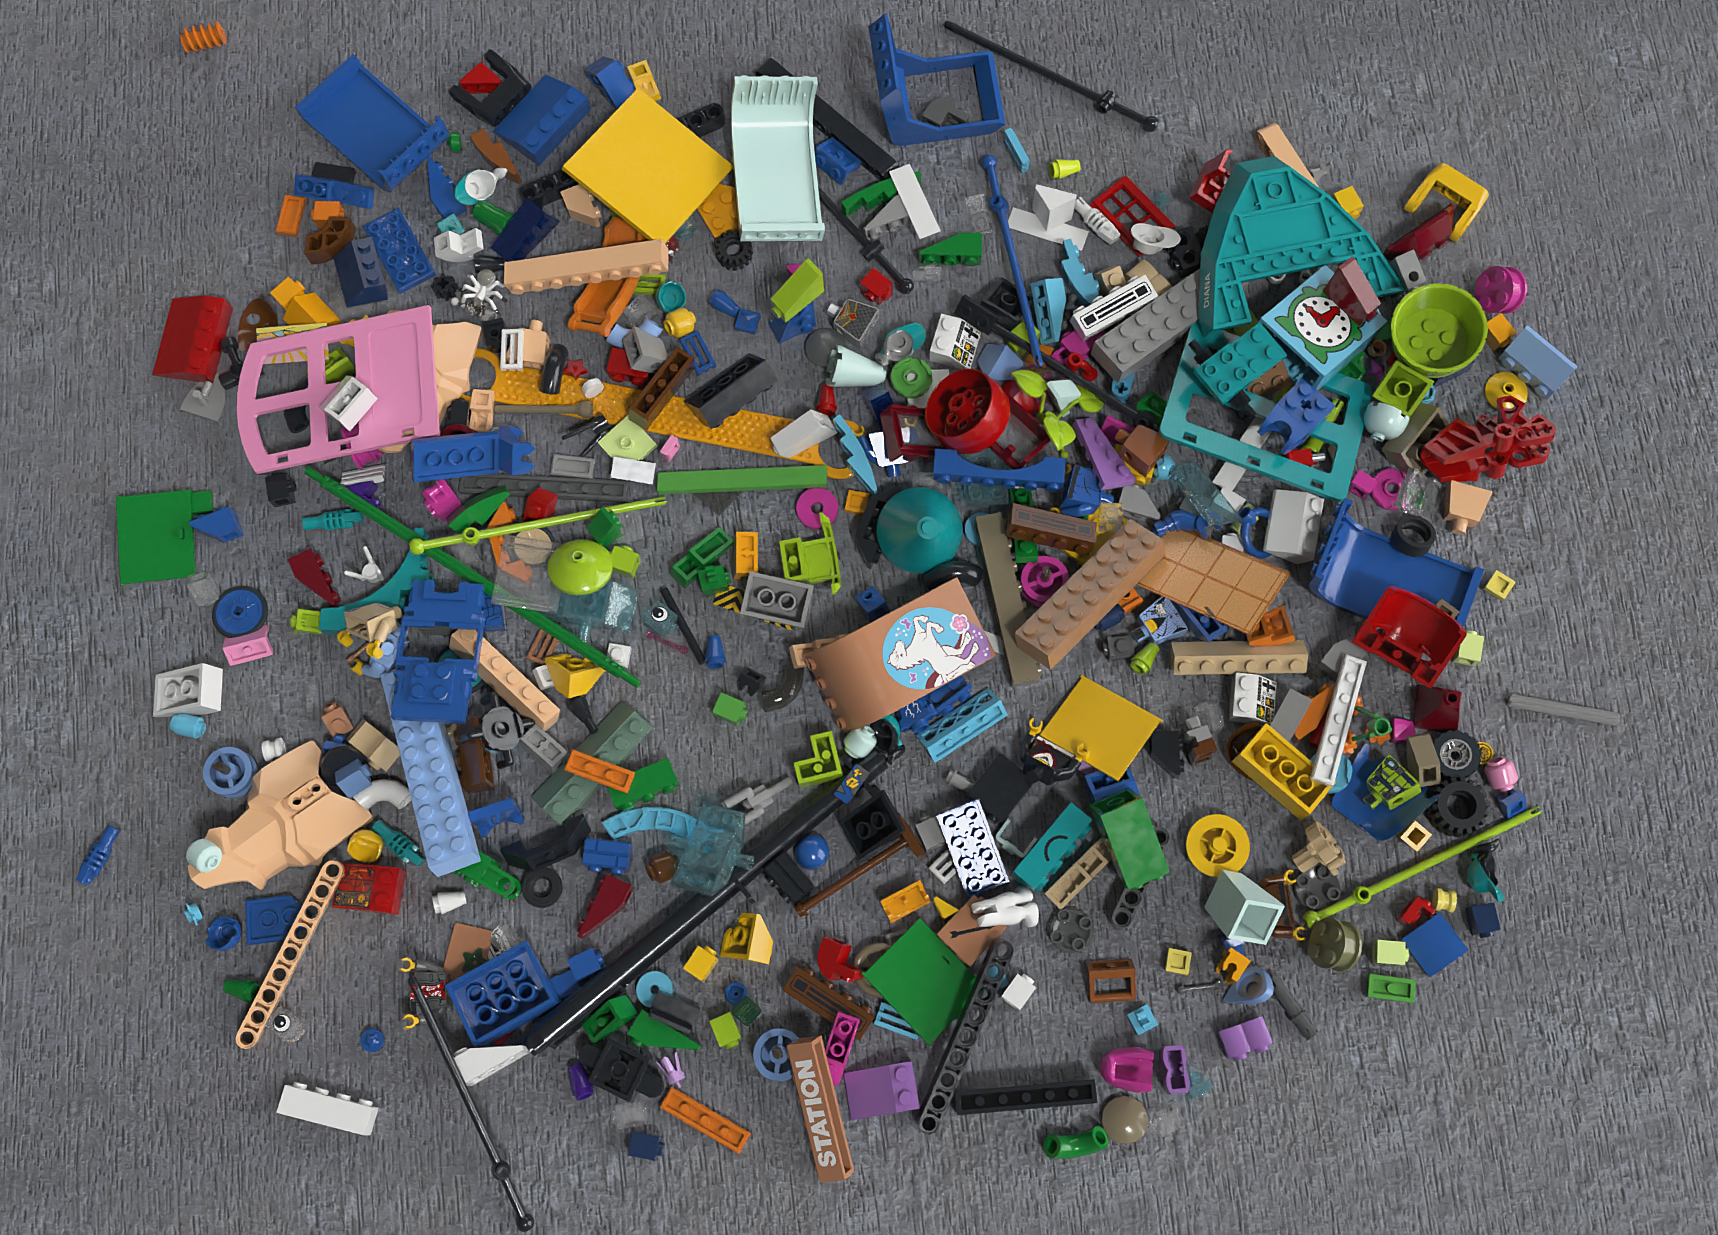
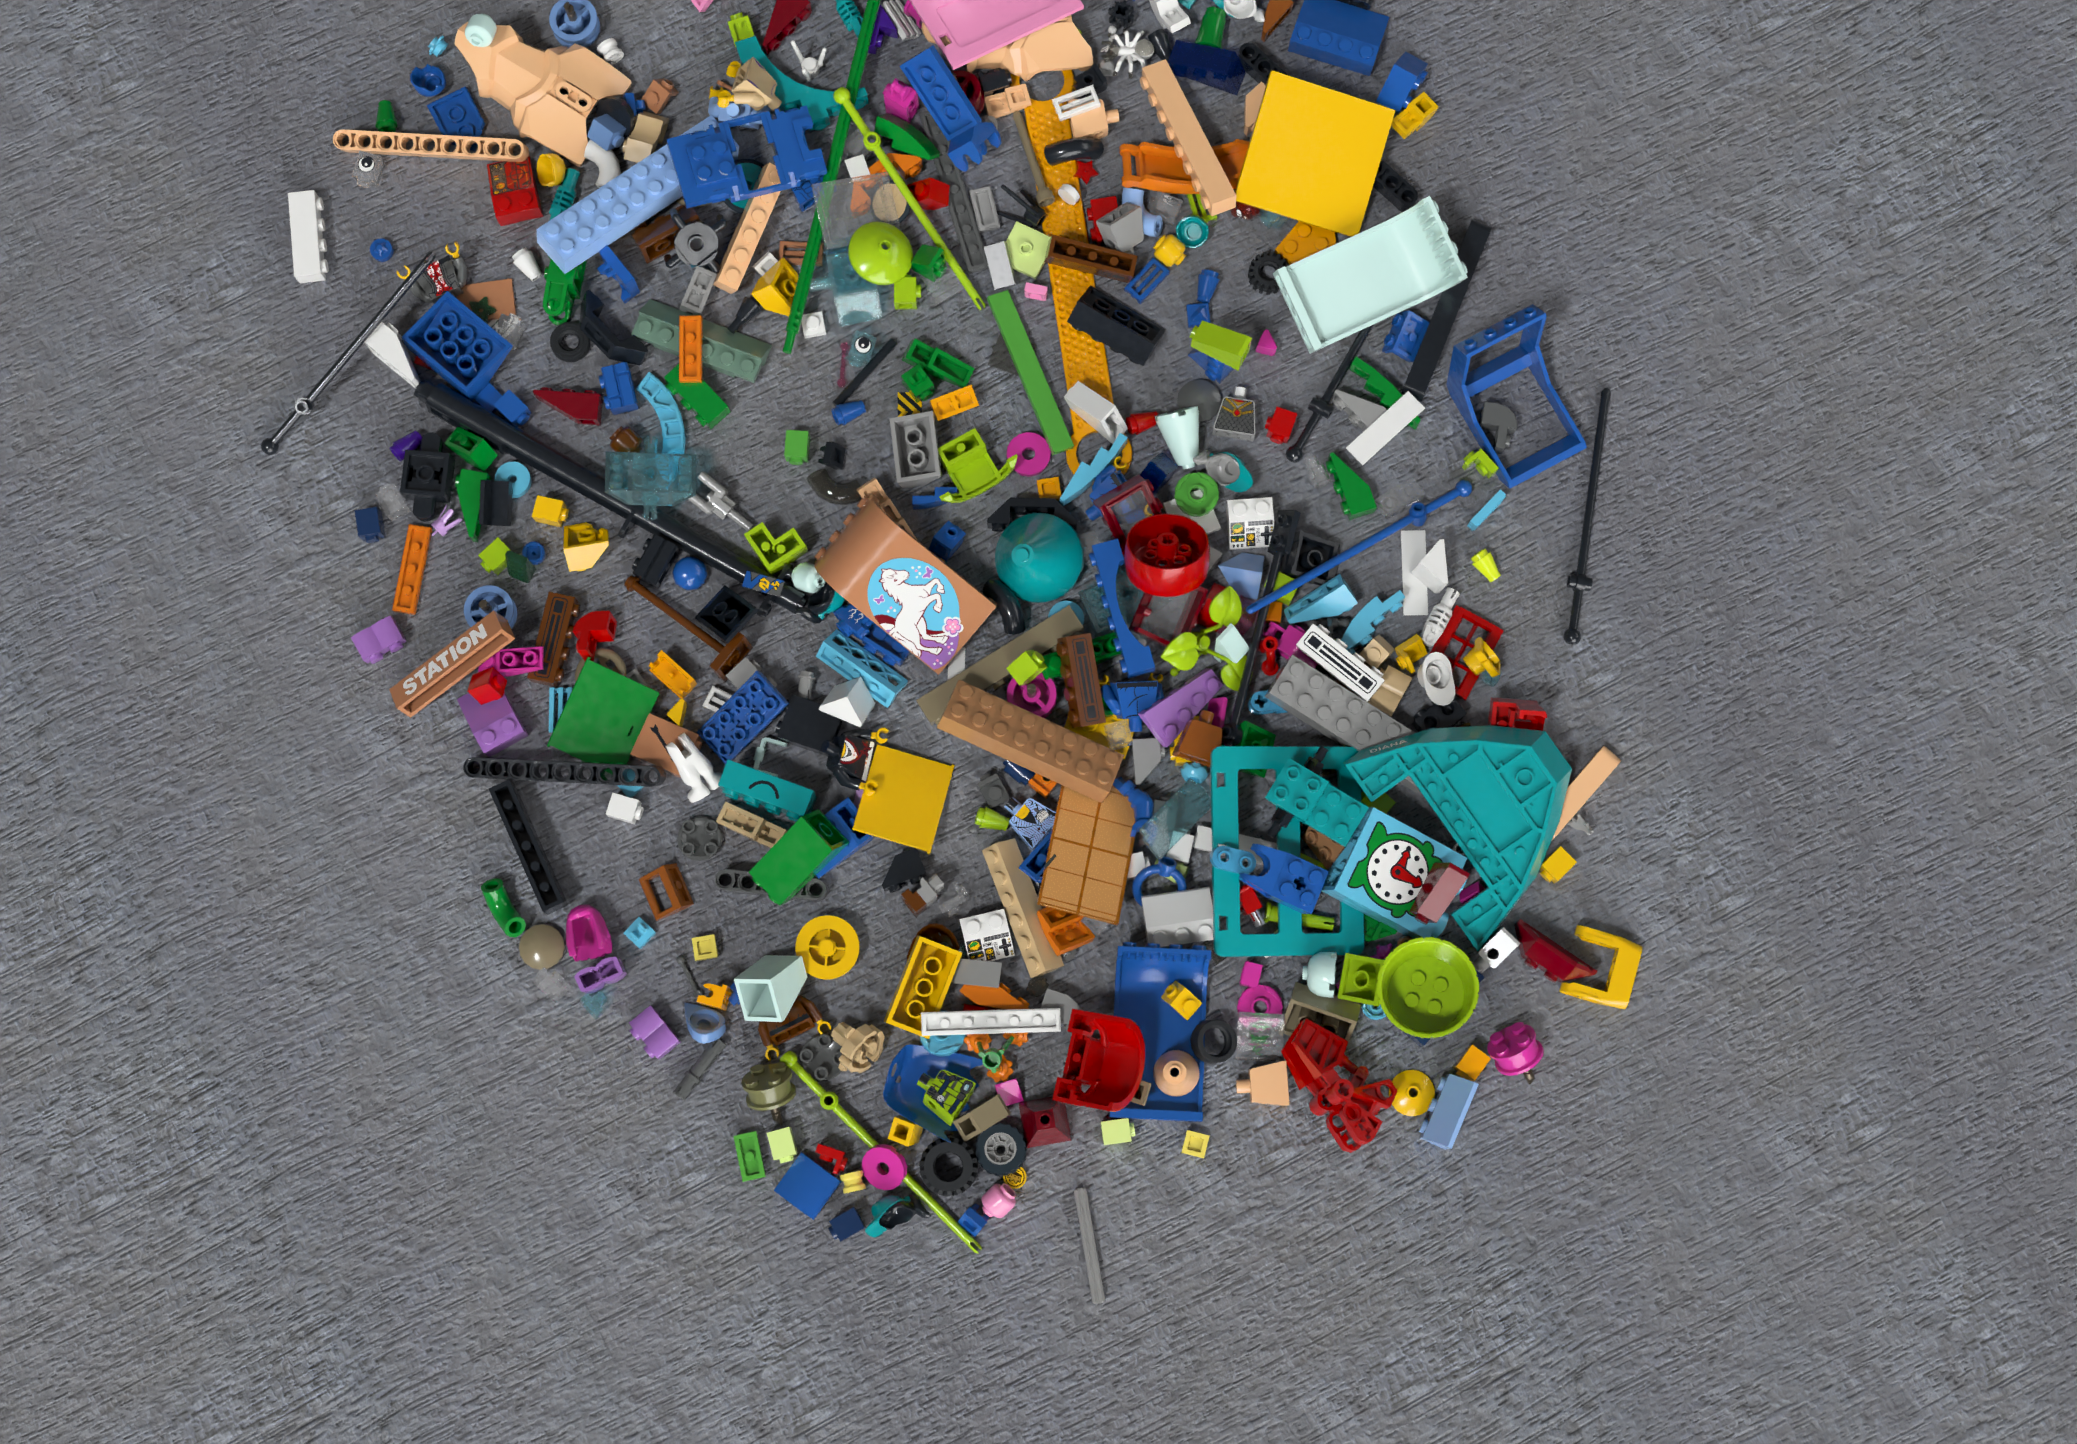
camera: 65 degrees right, 5 degrees up
none -> medium lavender brick [351,616,406,664]
none -> red brick [467,667,507,705]
none -> white slope [819,677,875,727]
none -> white sticker [844,154,871,182]
none -> dark pink tile [862,1144,907,1190]
none -> blue slope [912,487,958,510]
none -> lime brick [1006,650,1047,686]
none -> light nougat cone [1153,1050,1199,1097]
none -> yellow bracket [1161,981,1202,1021]
none -> dark azure plate [1210,846,1256,874]
none -> yellow bracket [1394,634,1428,674]
none -> lime bracket [1462,449,1499,479]
none -> yellow piece [1463,637,1500,678]

